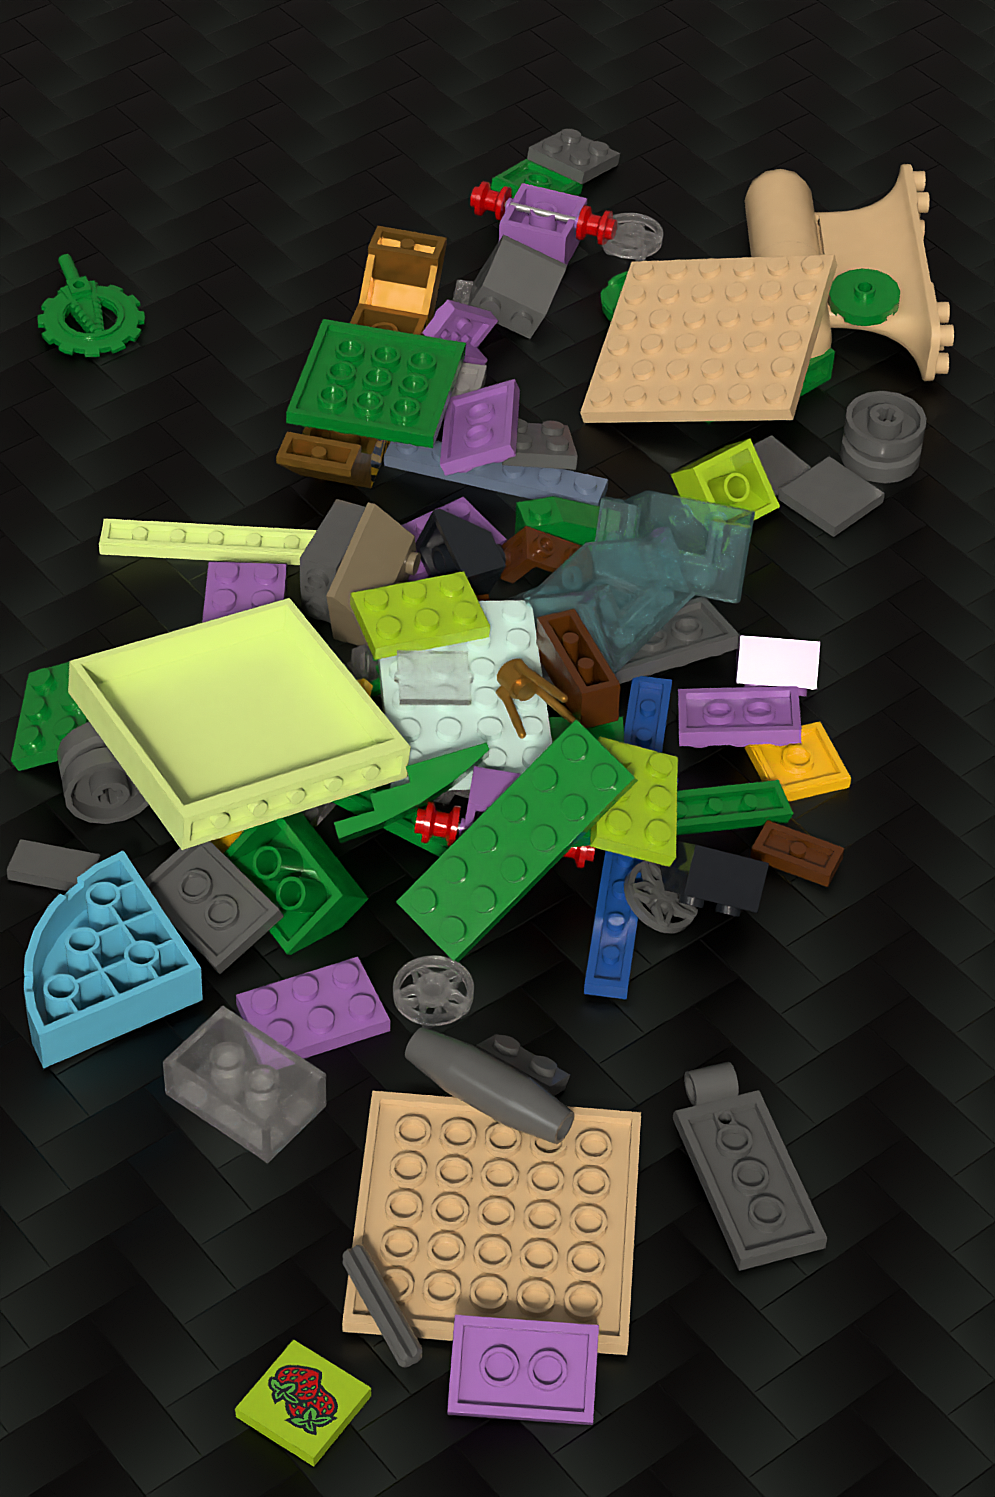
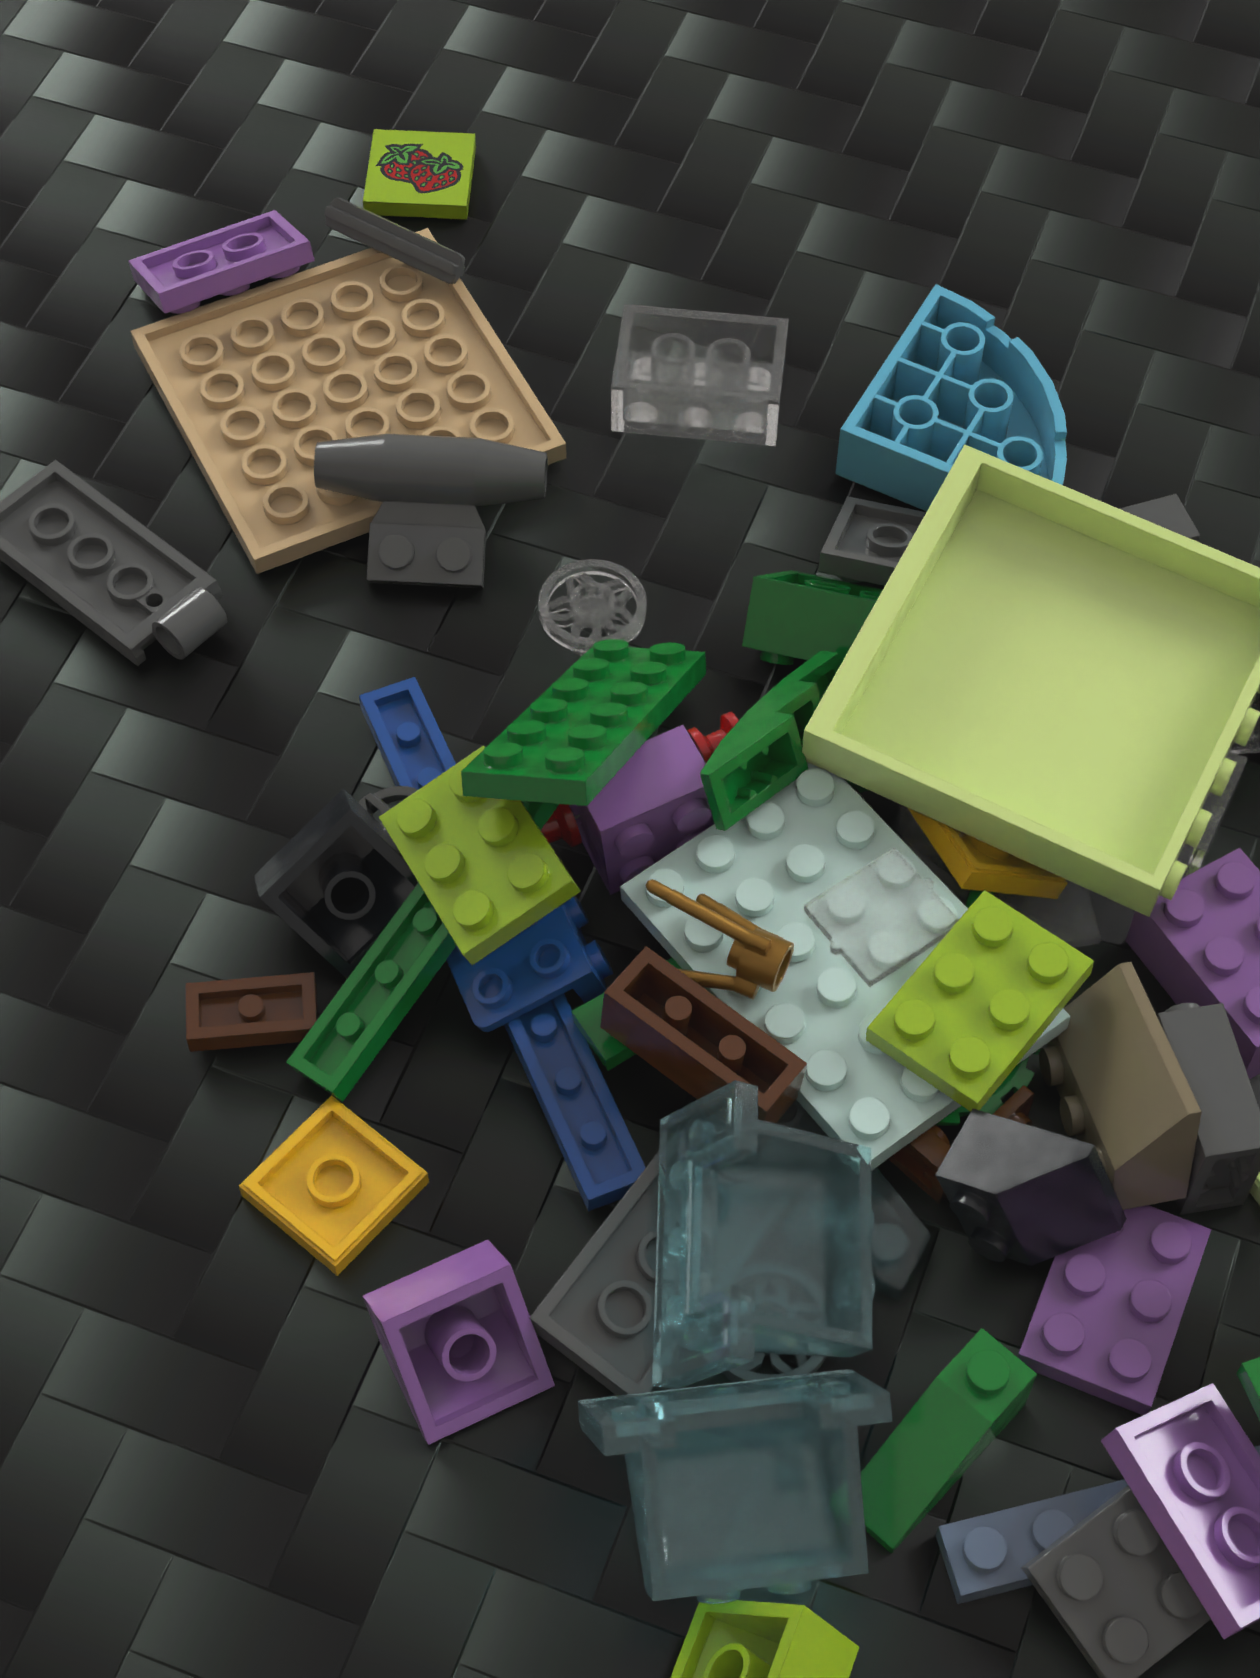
camera: 150 degrees right, 10 degrees up
medium lavender plate [236,957,390,1070] -> none
reddish brown bracket [501,526,590,583] -> none
medium lavender plate [678,686,801,748] -> none

